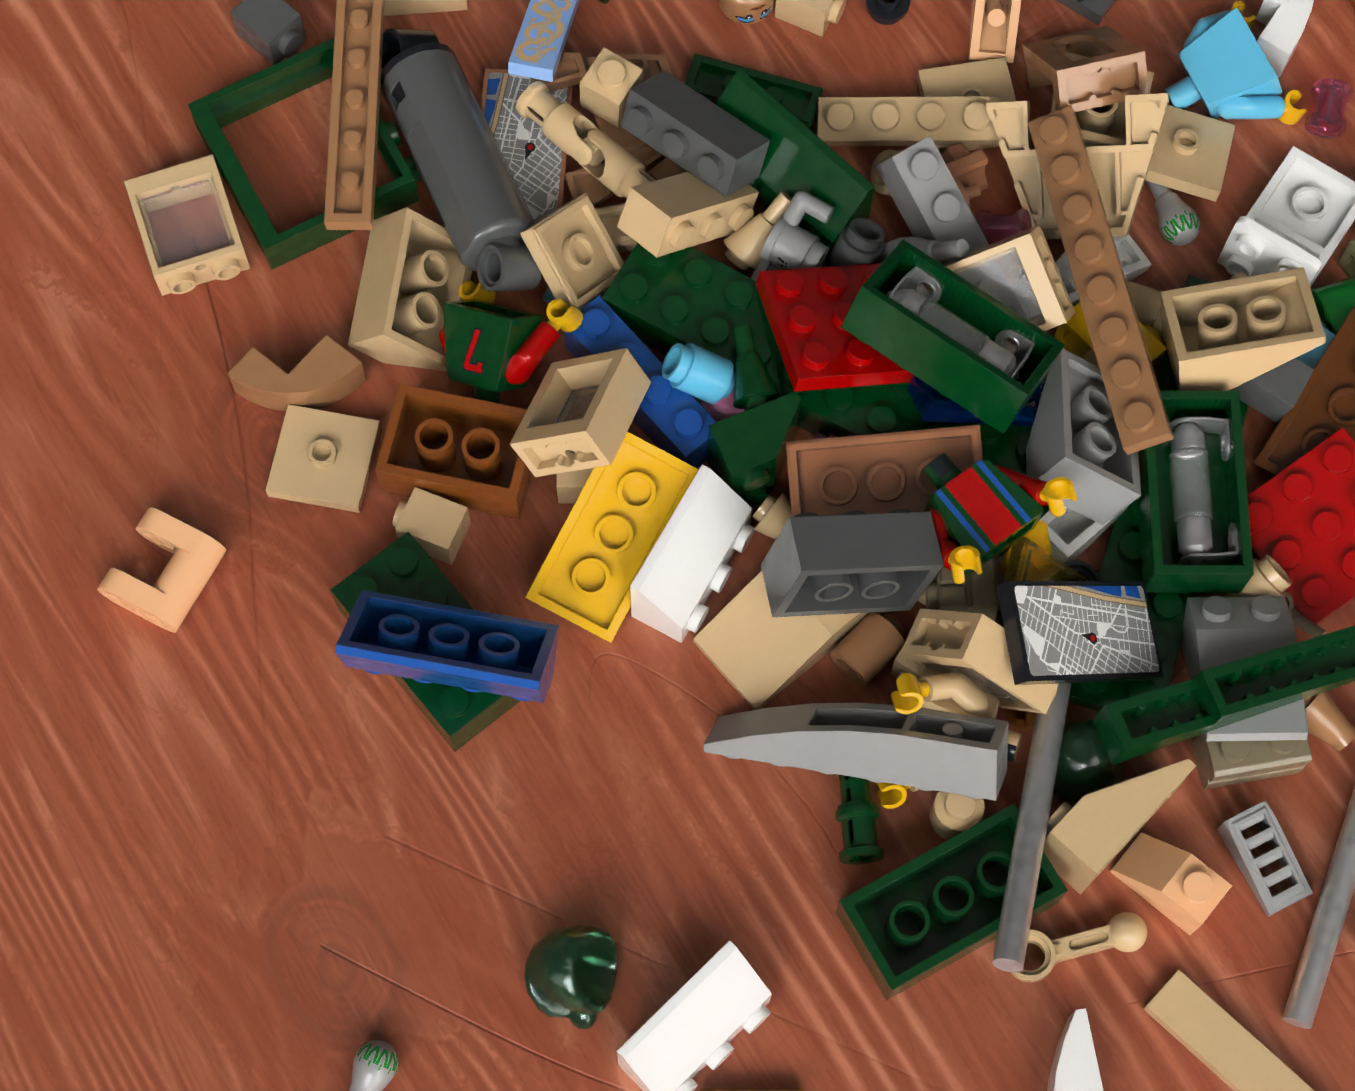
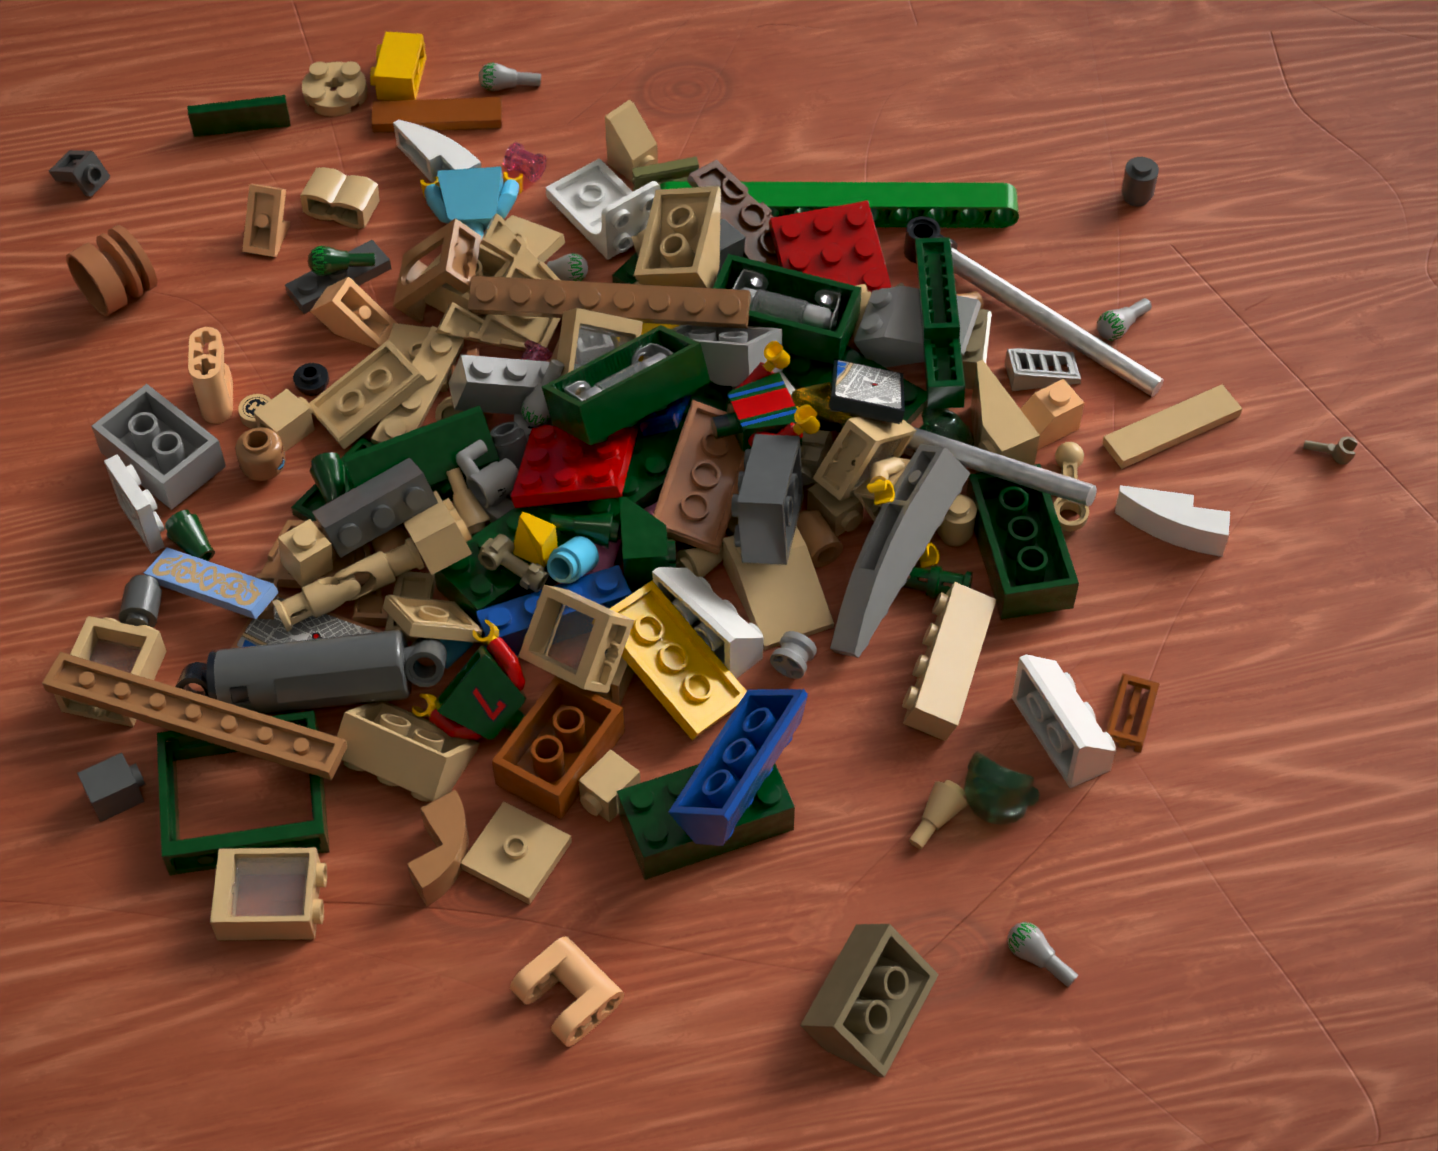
camera: 70 degrees left, 15 degrees down
none -> tan tile [309,340,427,449]
none -> dark green cone [309,452,346,505]
none -> dark tan bar [478,534,549,593]
none -> yellow slope [513,512,558,567]
none -> light grey wheel [770,631,817,679]
none -> dark tan slope [800,924,939,1077]
none -> tan brick [902,582,996,741]
none -> tan cone [909,780,968,849]

